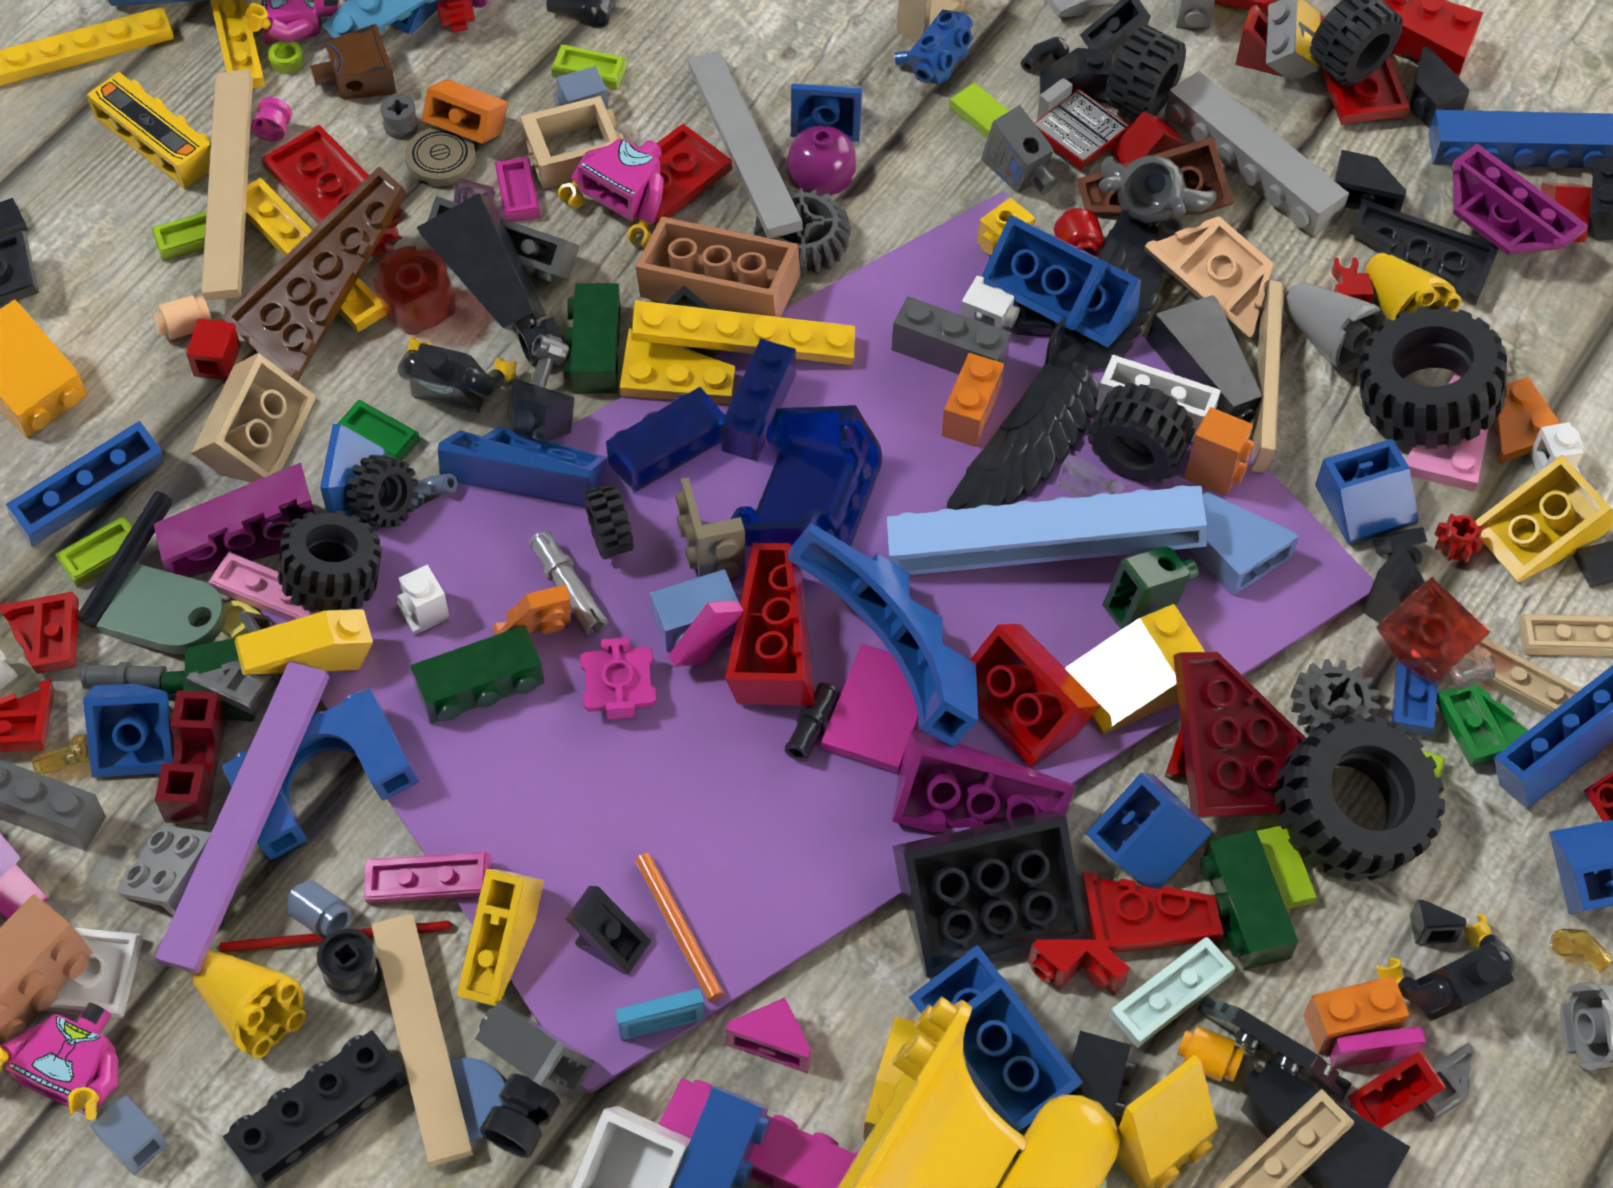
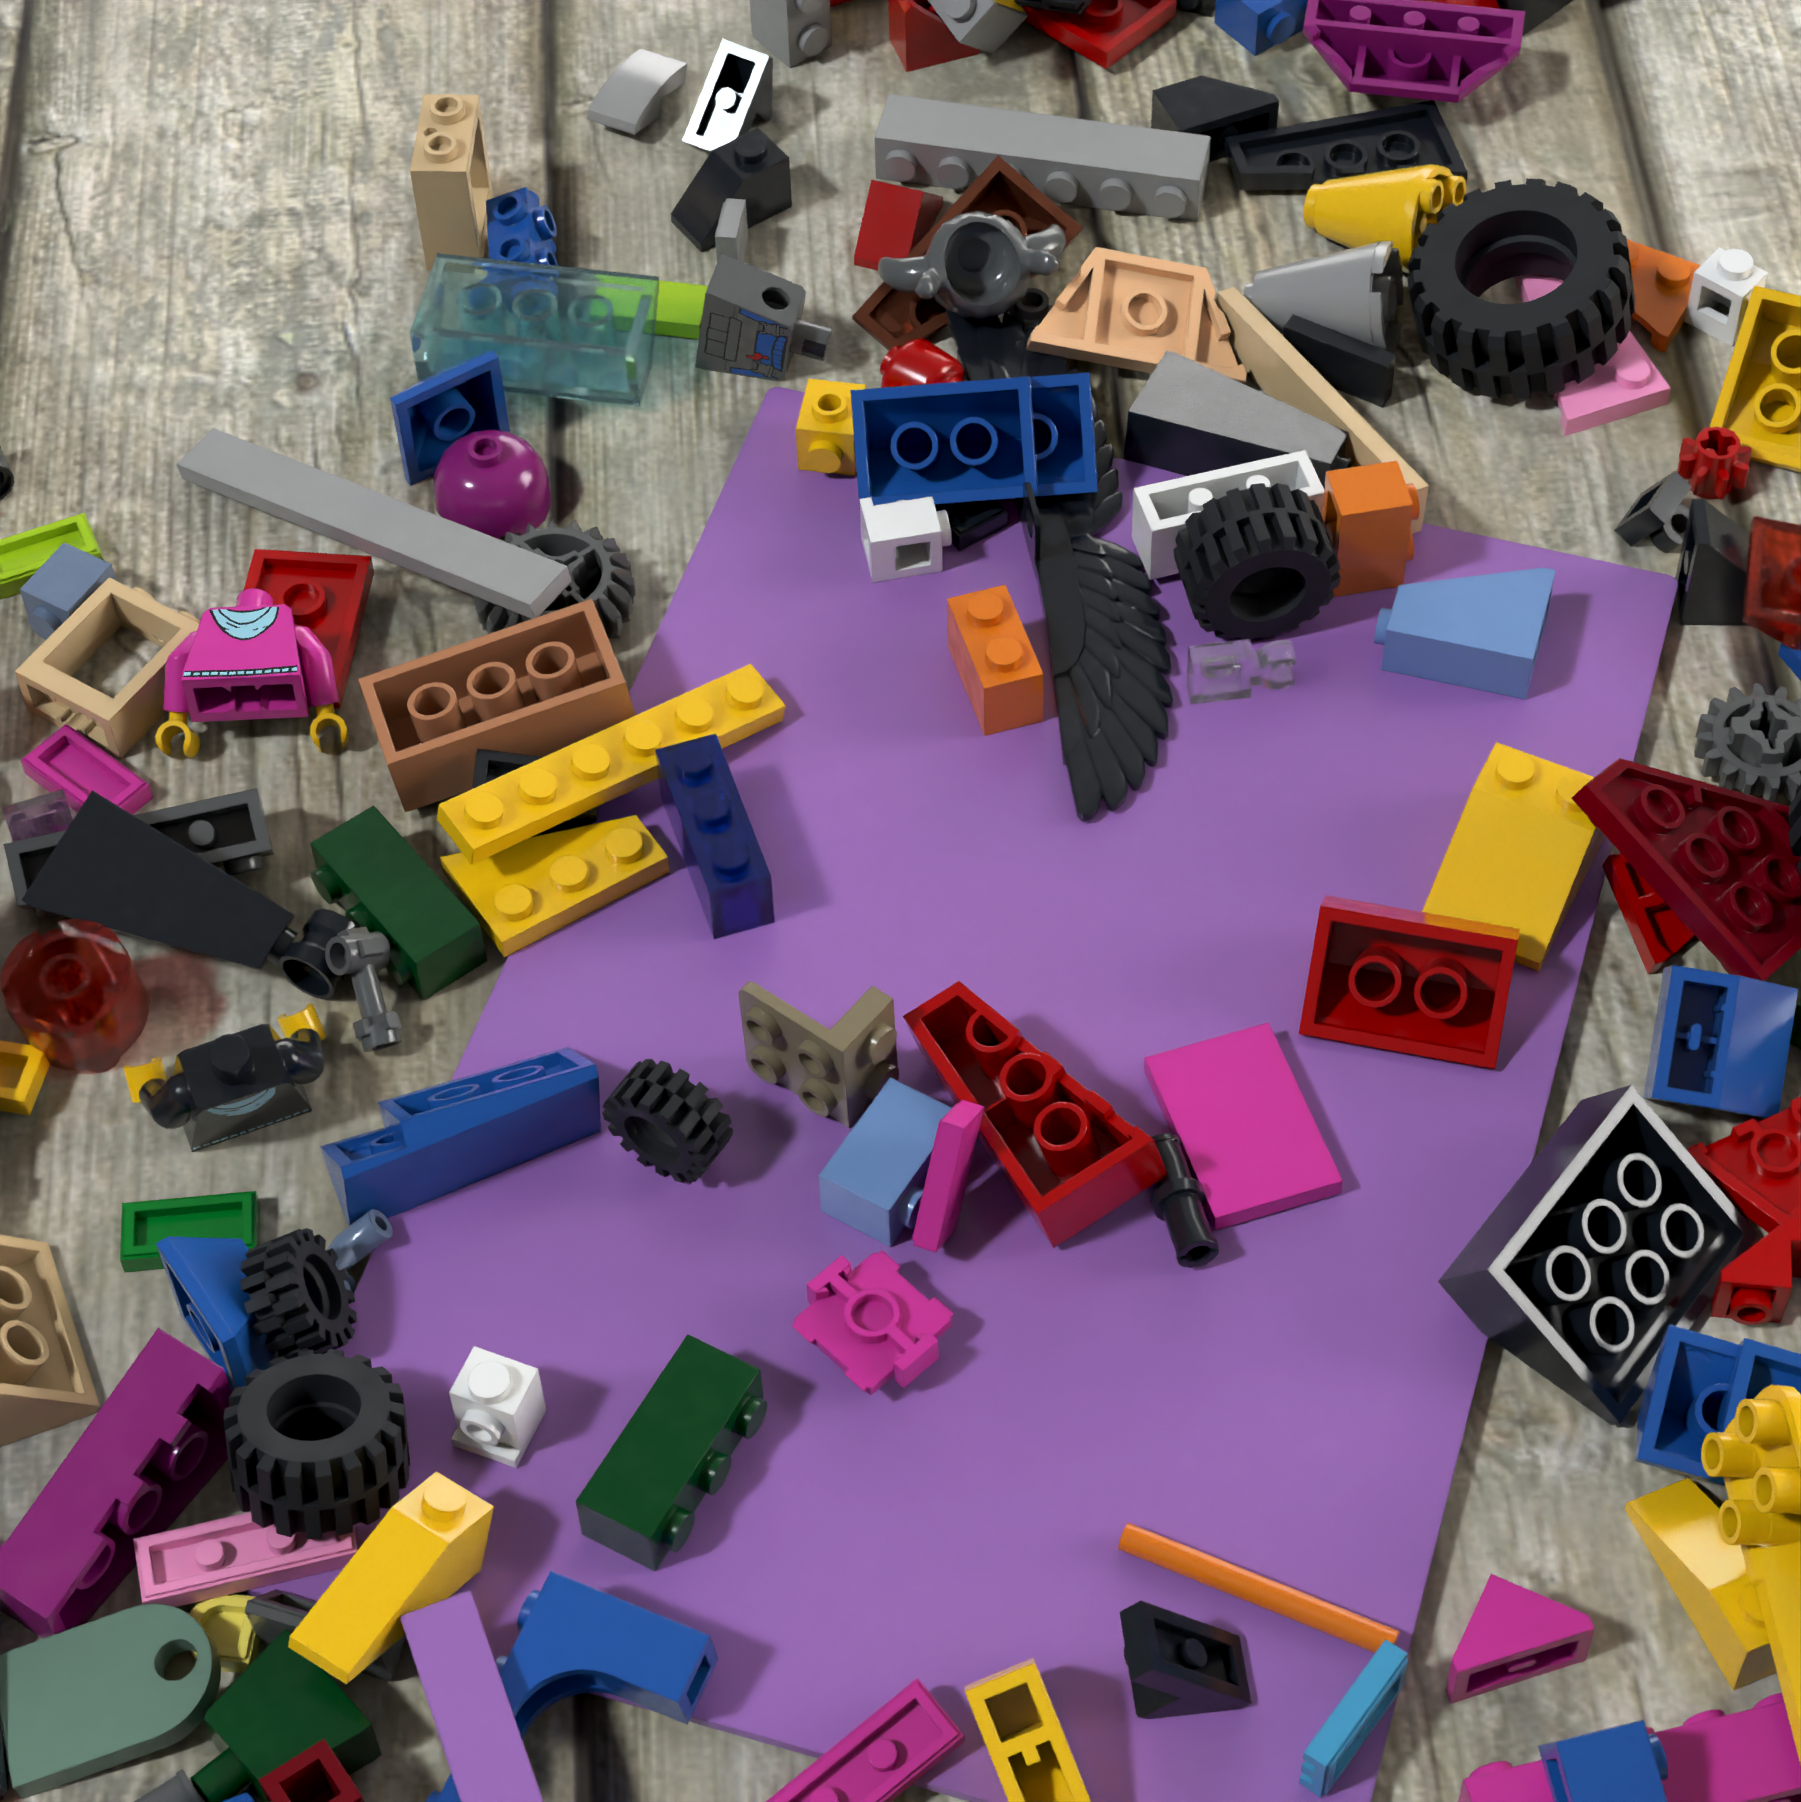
camera: 35 degrees left, 5 degrees down
flat silver tile [186,660,275,715] -> none
orange wing [493,584,571,635] -> none
black slope [507,378,574,442] -> none
light grey pin [529,530,608,635] -> none
clear blue brick [606,387,727,494] -> none
clear blue windscreen [731,405,882,547] -> none
blue arch [788,523,978,748] -> none
light blue brick [887,485,1207,575] -> none
dark grey brick [891,296,1011,374] -> none
magenta wedge [892,730,1075,832] -> none
black arm [1020,36,1070,73] -> none
tile [1034,89,1130,170] -> none
dark green torso [1102,546,1199,630] -> none
black tyre [1105,25,1186,119] -> none
blue slope [1315,439,1419,545] -> none
red piece [1331,257,1374,303] -> none
none -> clear light blue slope [410,253,659,406]
none -> black tile [1283,314,1396,408]

